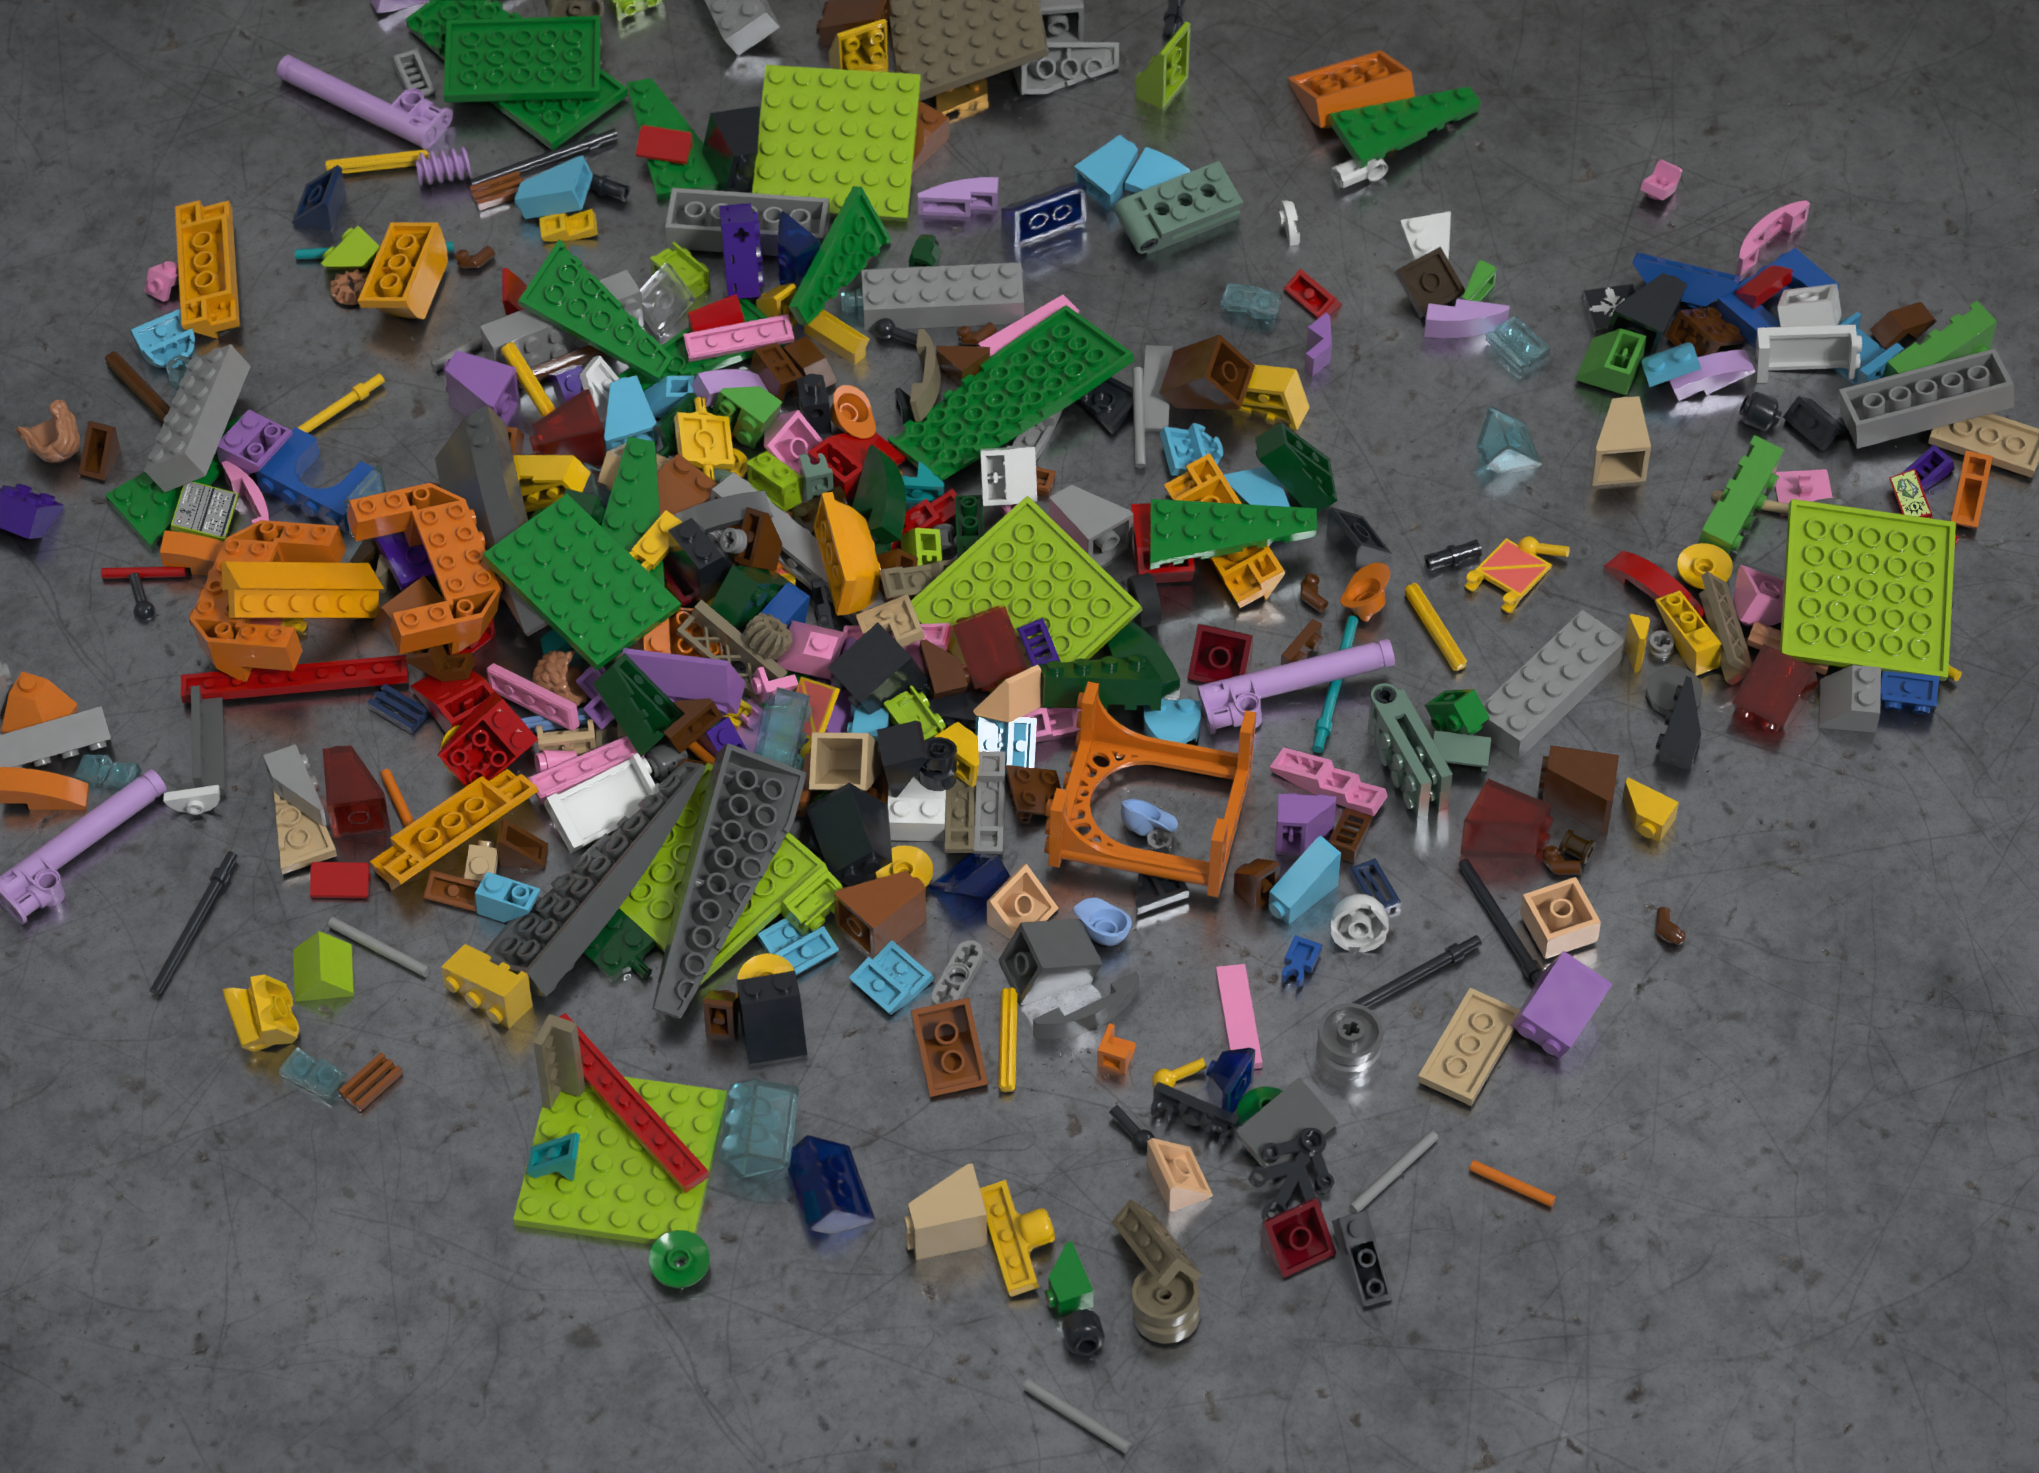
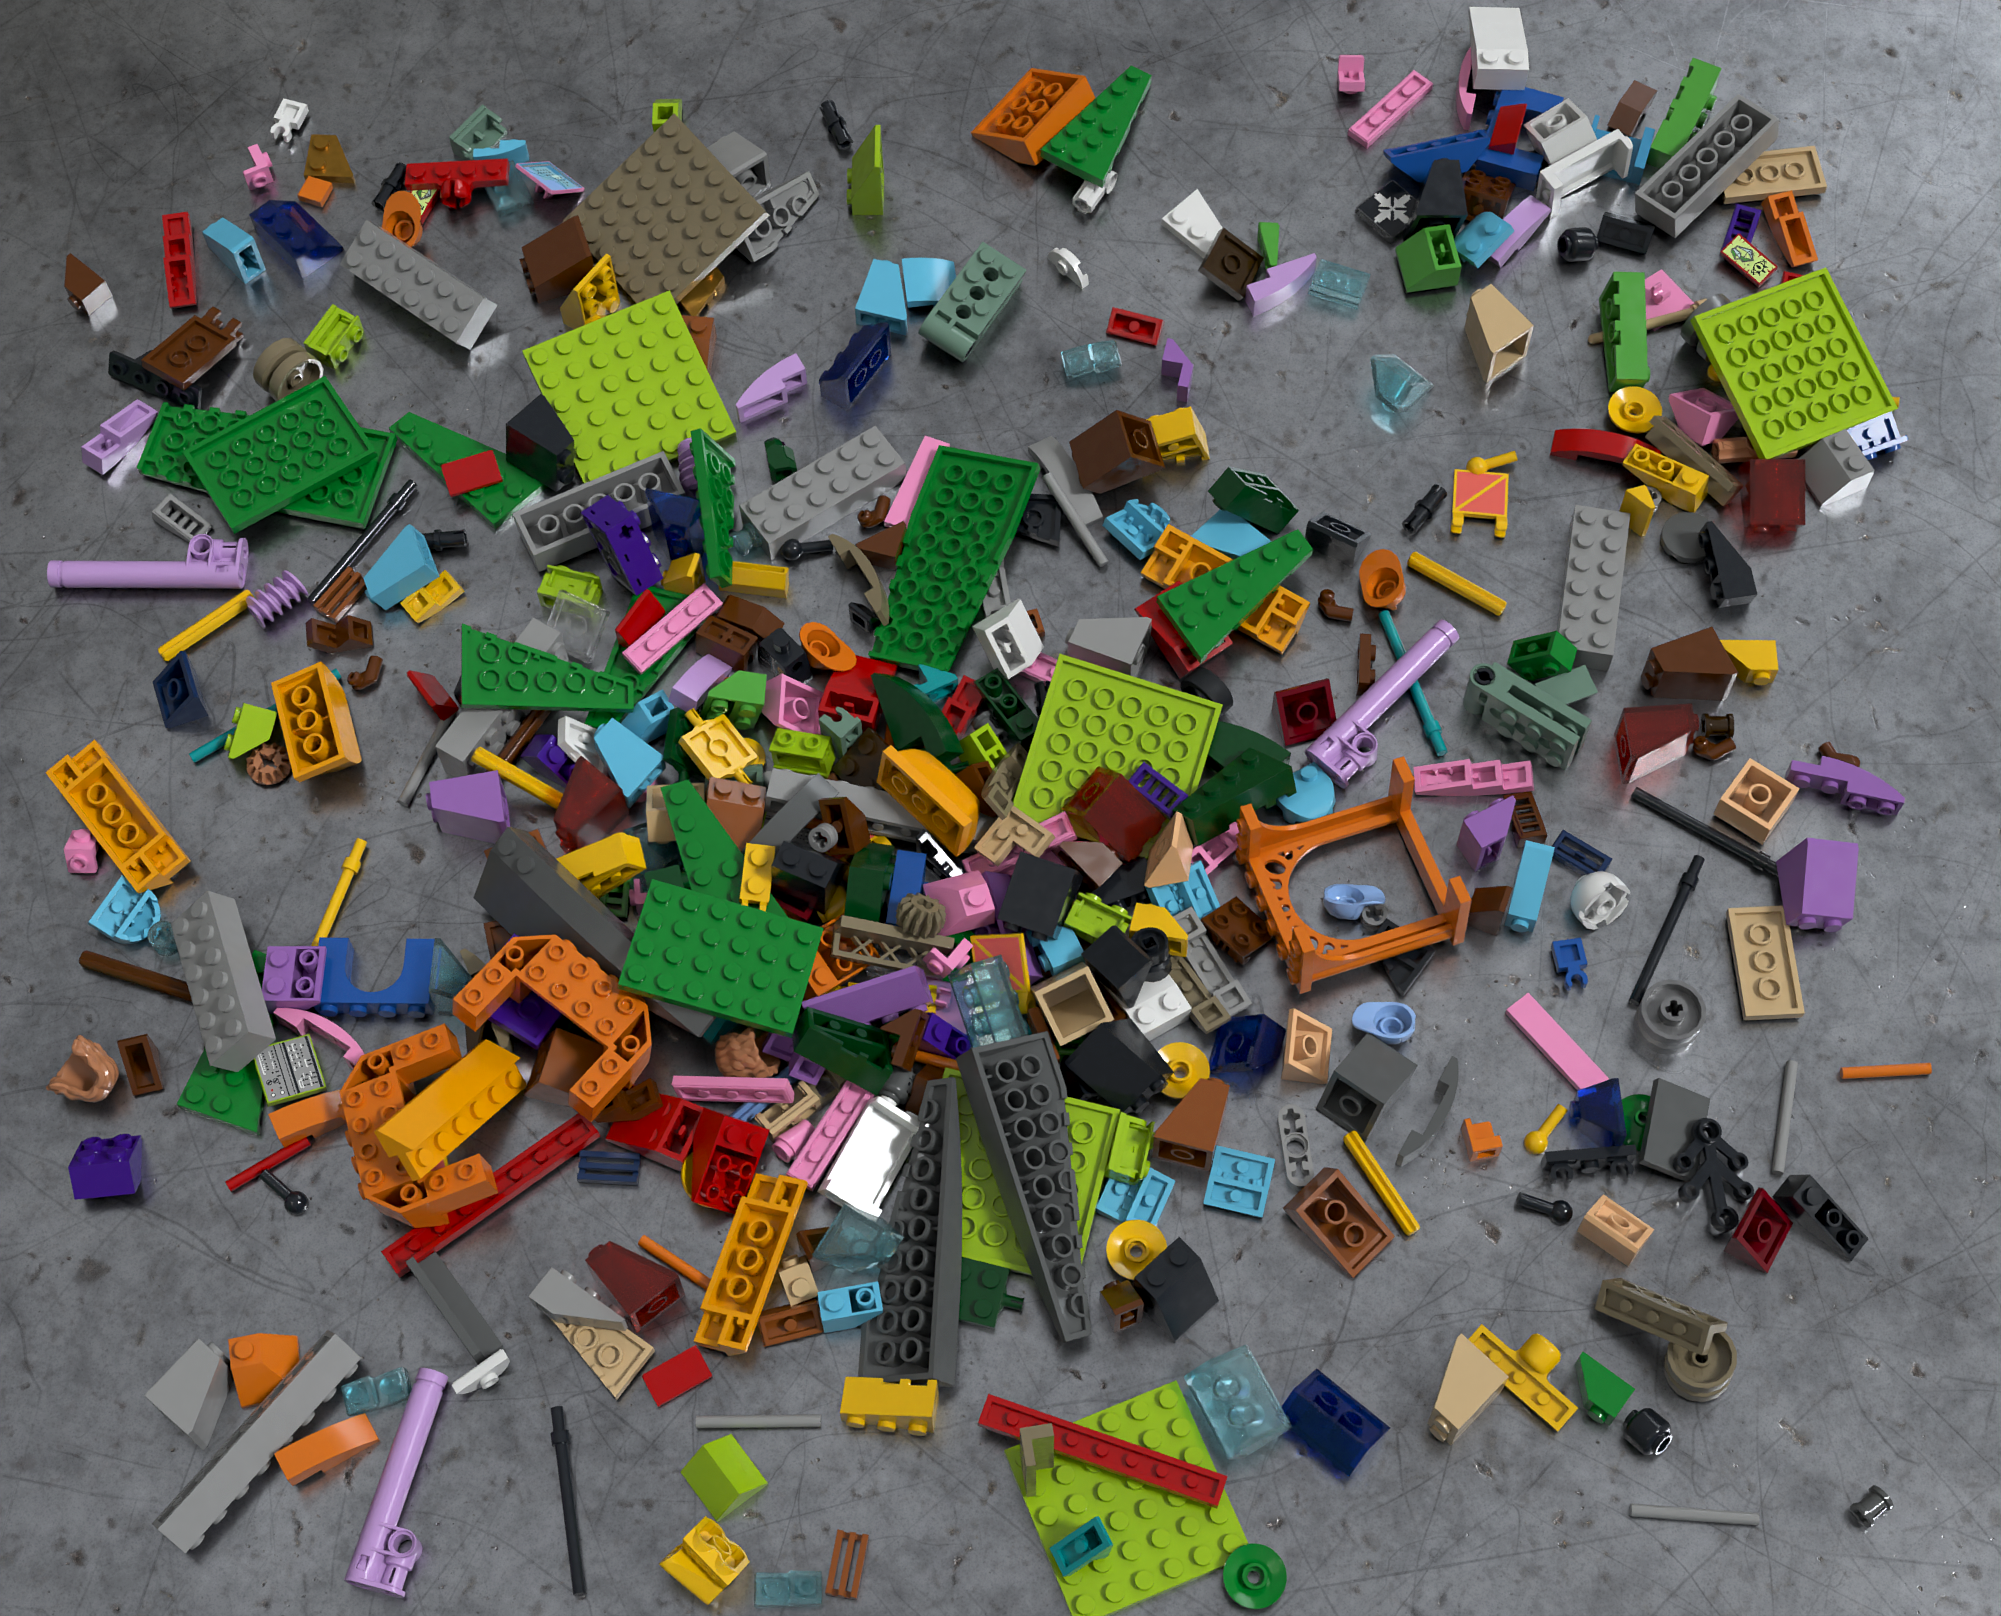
camera: 30 degrees left, 10 degrees up
none -> reddish brown slope [305,615,373,653]
none -> clear light blue slope [812,1203,904,1273]
none -> bright pink tile [1348,70,1433,149]
none -> white slope [1468,7,1529,90]
none -> medium lavender slope [1785,756,1905,815]

